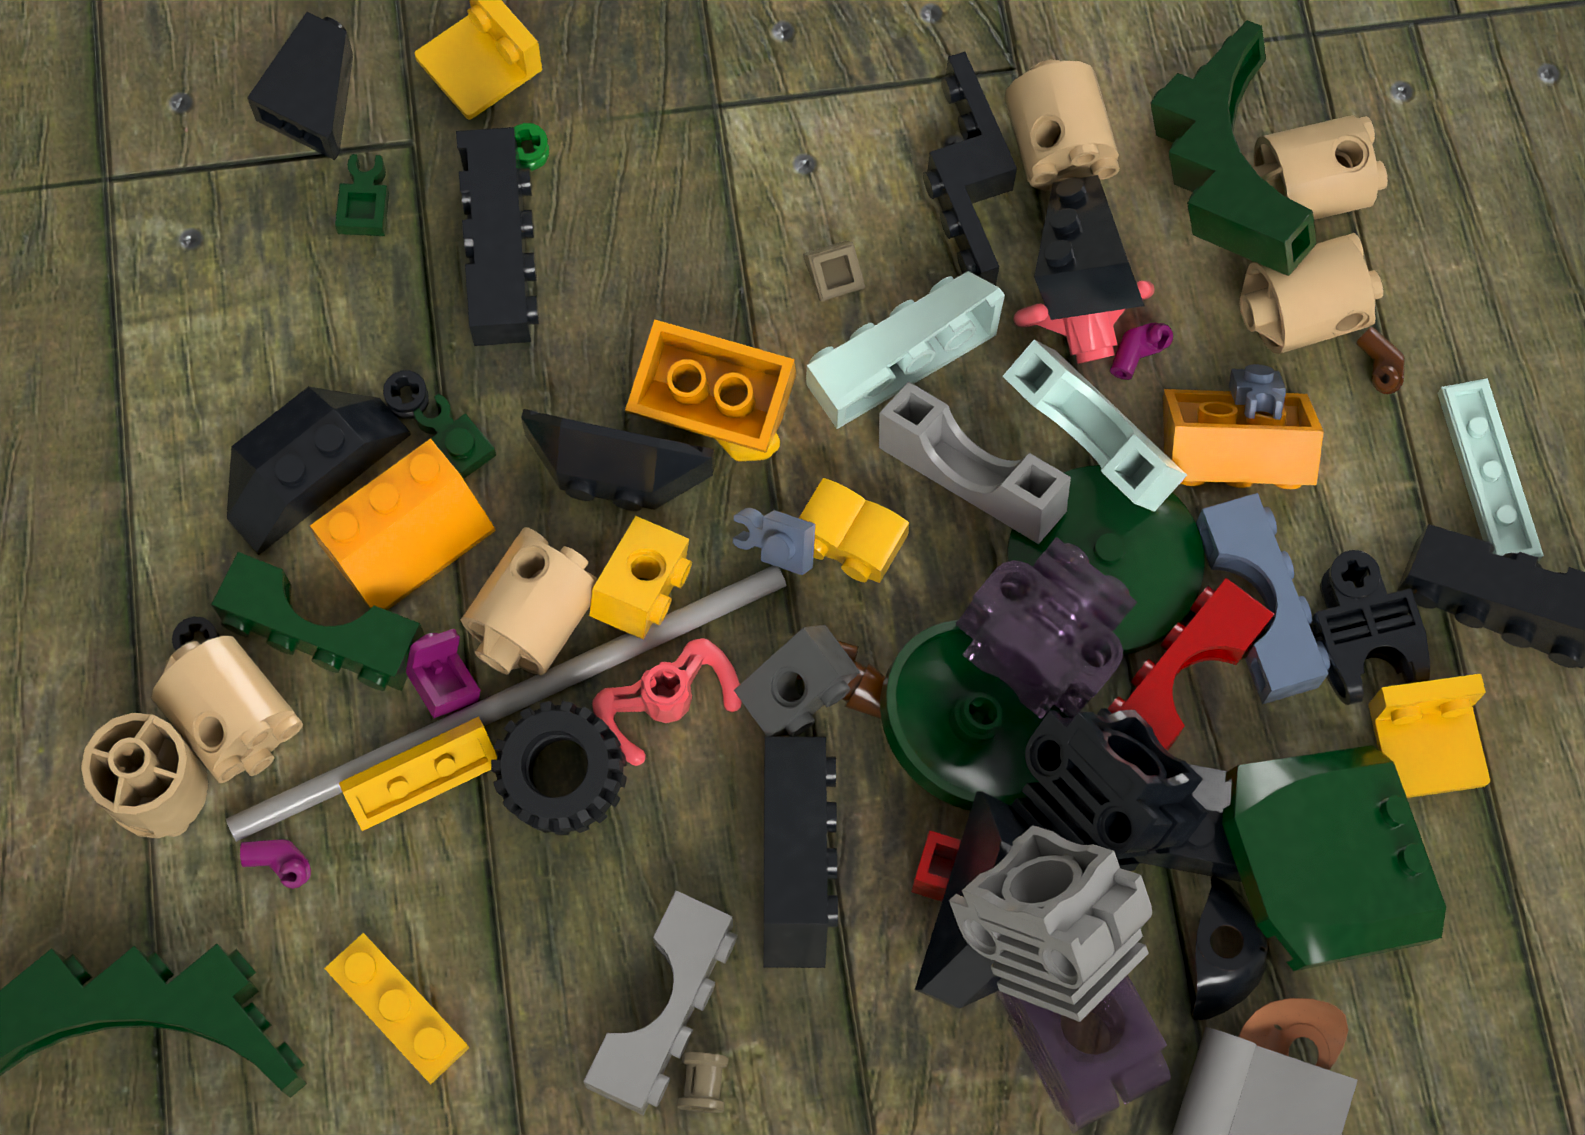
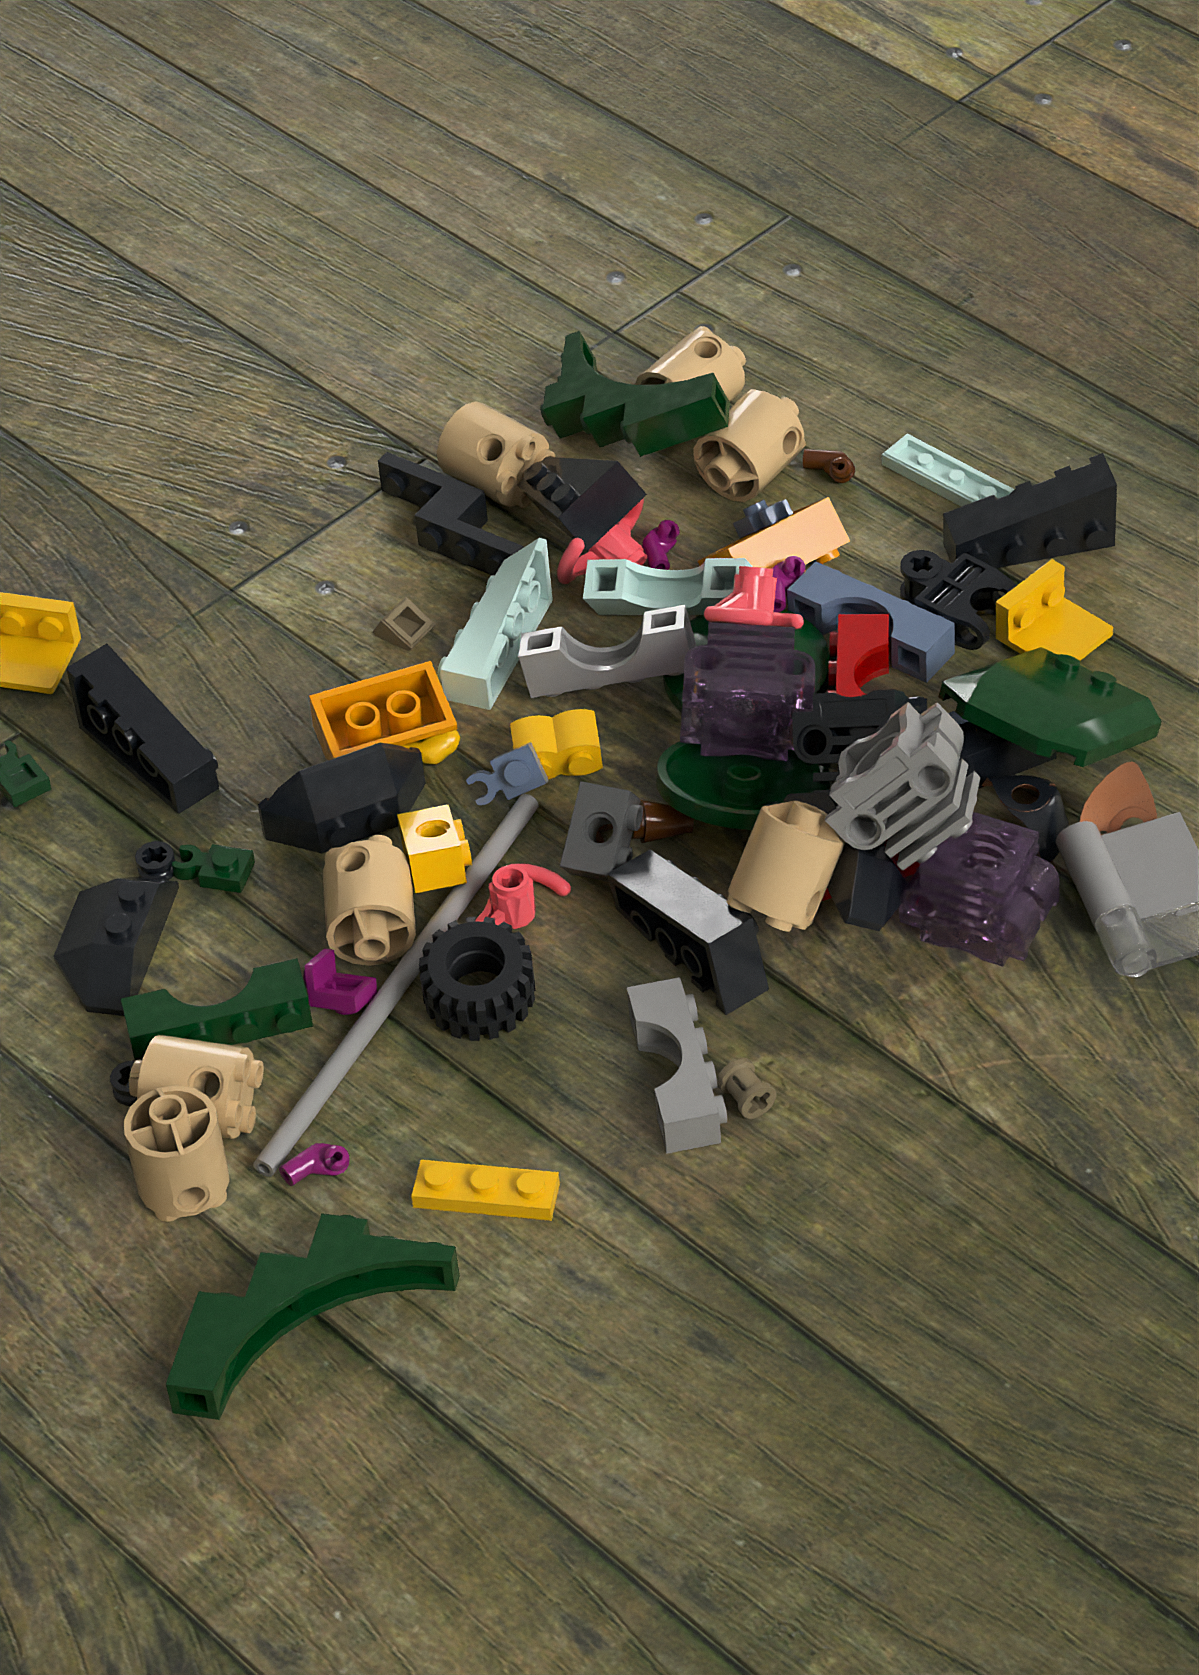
camera: 30 degrees left, 25 degrees down
light orange slope [310,438,496,610] -> none
yellow plate [339,716,498,831] -> none
none -> coral piece [704,566,804,630]
none -> tan cylinder [726,801,845,932]
none -> magenta arm [771,555,806,612]

